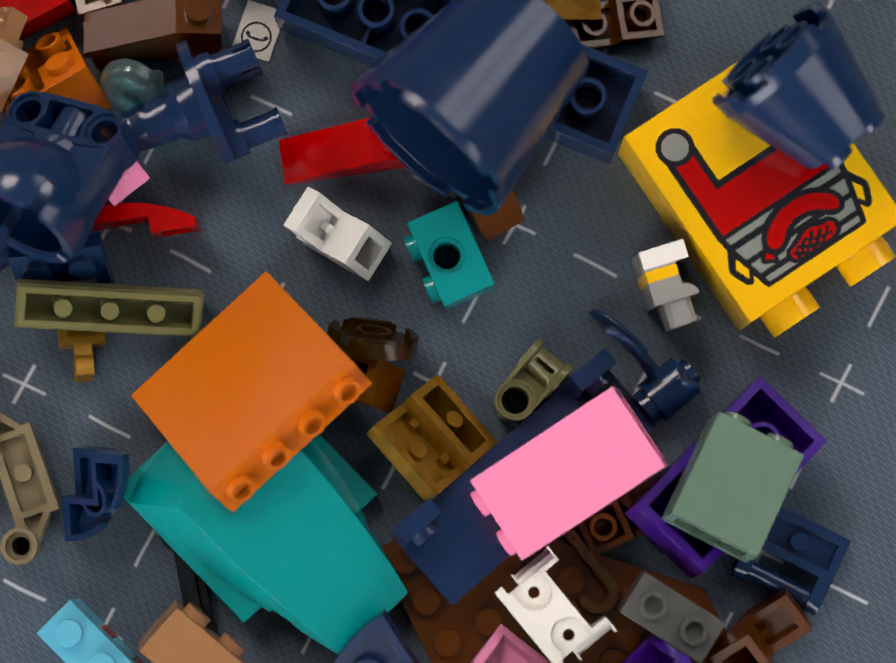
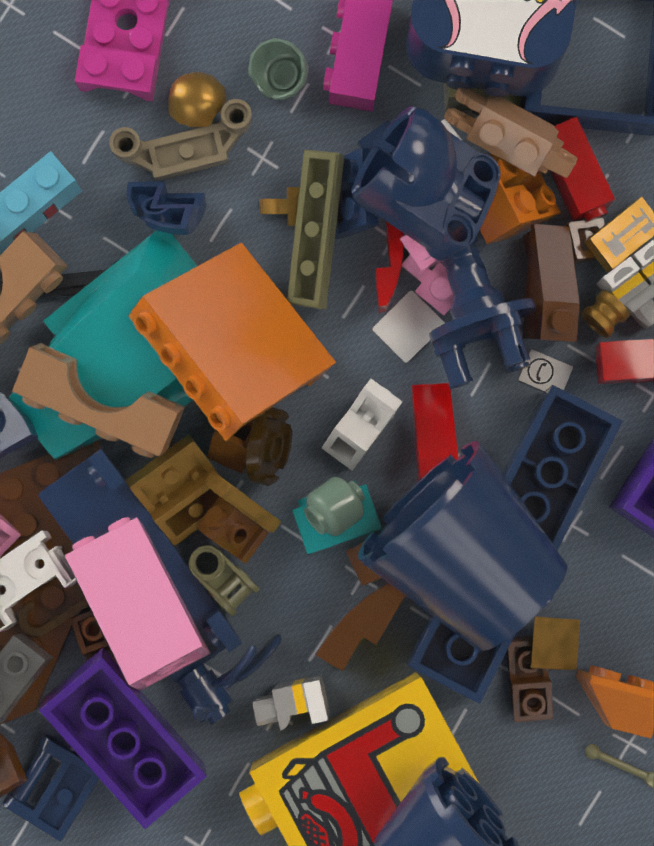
camera: 85 degrees right, 0 degrees up
clear light blue hair [100,58,170,113] -> none
sand green brick [661,411,804,563] -> none
none -> medium nougat arch [12,343,185,458]
none -> reddish brown brick [197,497,269,564]
none -> pearl gold tile [204,471,281,533]
none -> sand green head [304,477,365,536]
none -> reddish brown slope [315,582,405,671]
none -> white sticker [373,291,445,363]
none -> bright pink plate [402,254,454,316]

